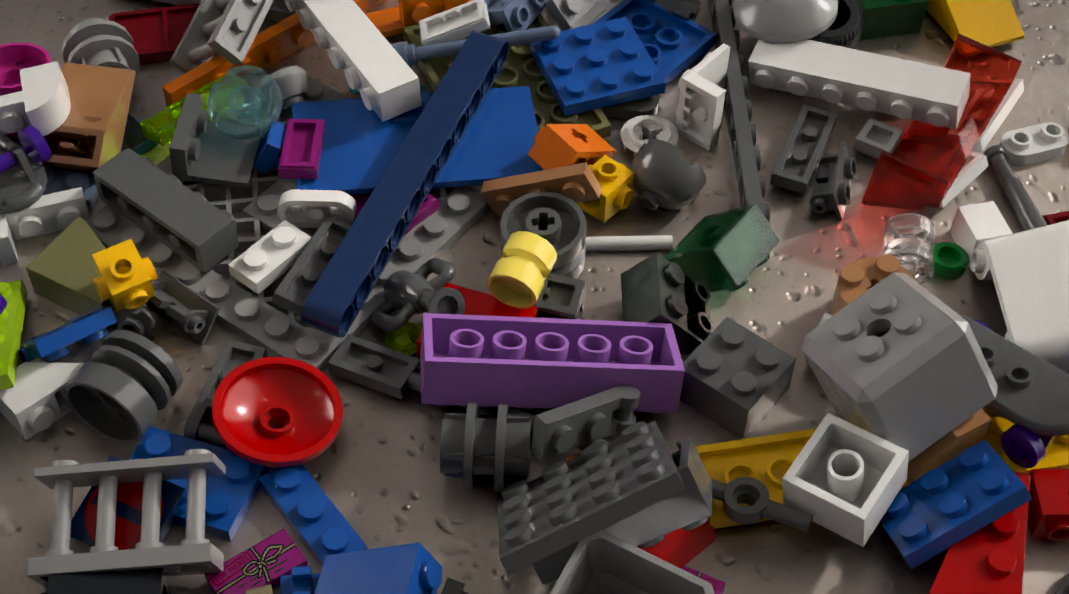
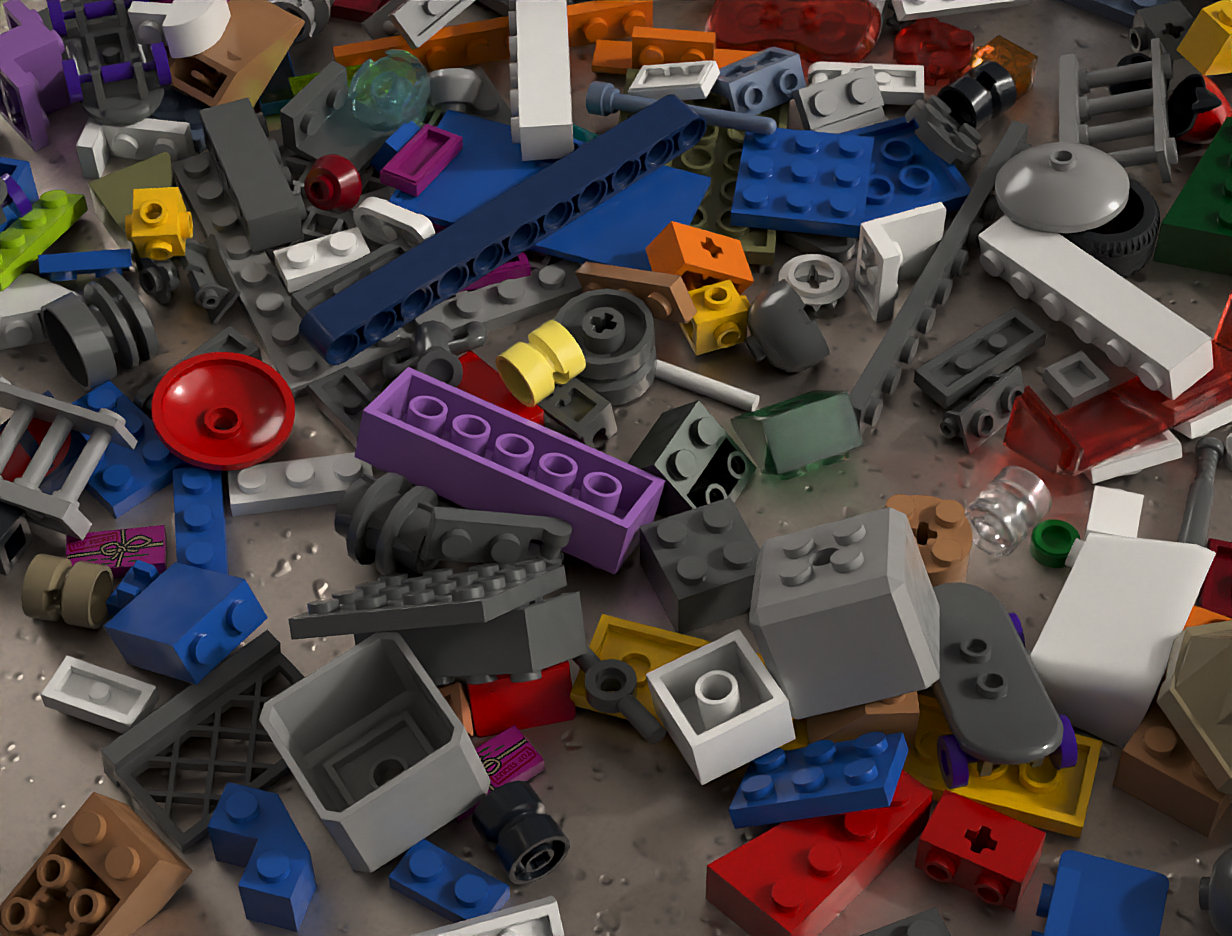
camera: 30 degrees right, 0 degrees up
none -> white plate [228,452,373,517]
none -> dark red cone [304,154,362,213]

